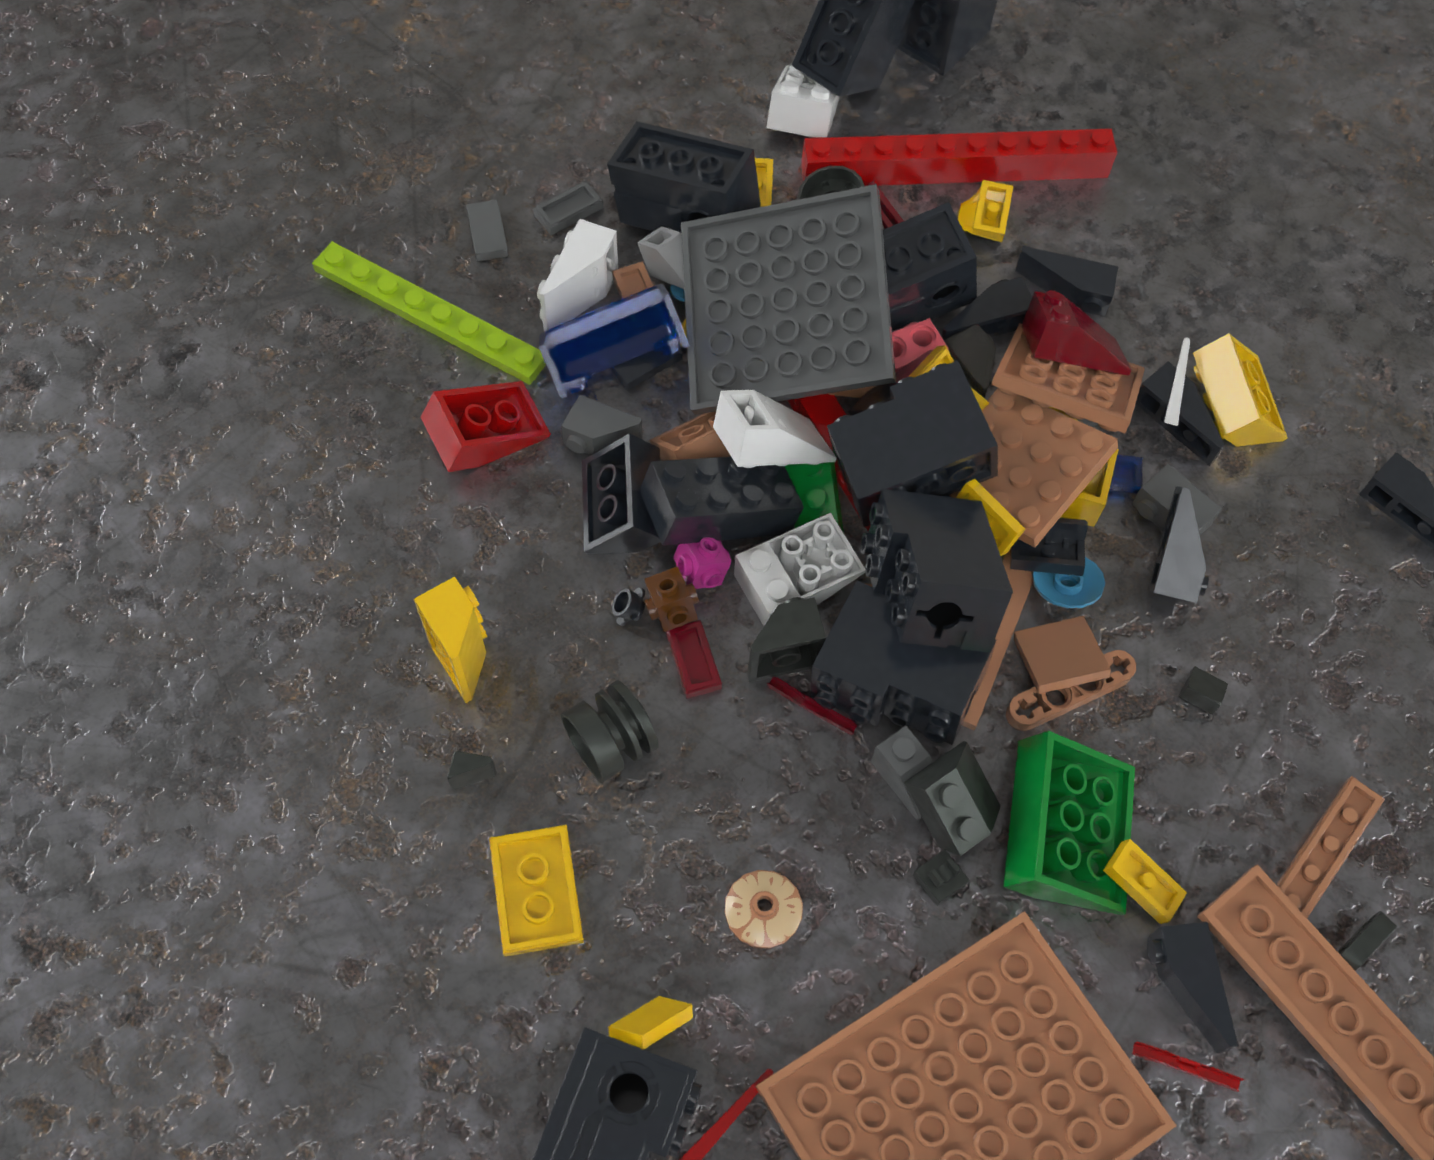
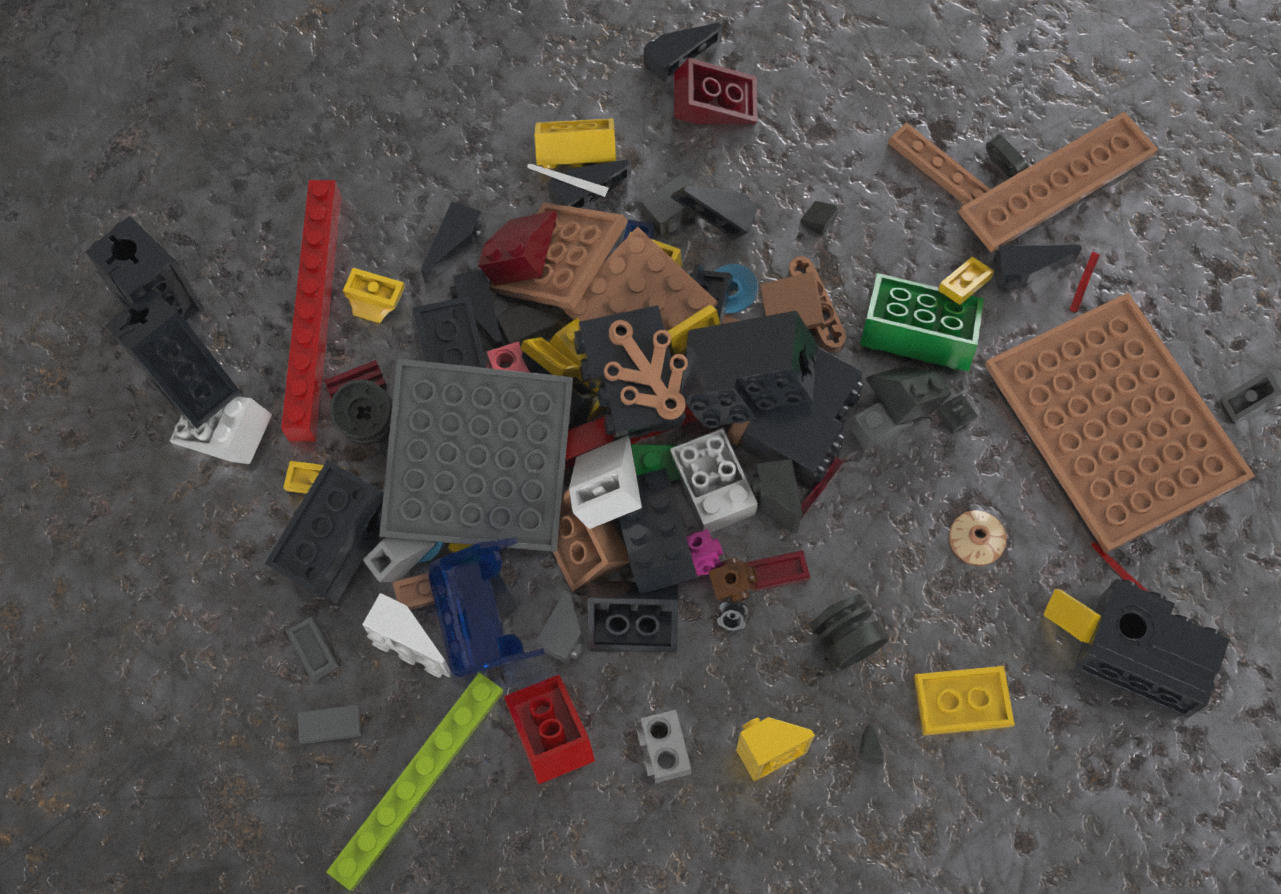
camera: 80 degrees left, 5 degrees up
none -> nougat plant [604,320,688,420]
none -> light grey brick [636,710,691,783]
none -> dark red slope [674,58,758,124]

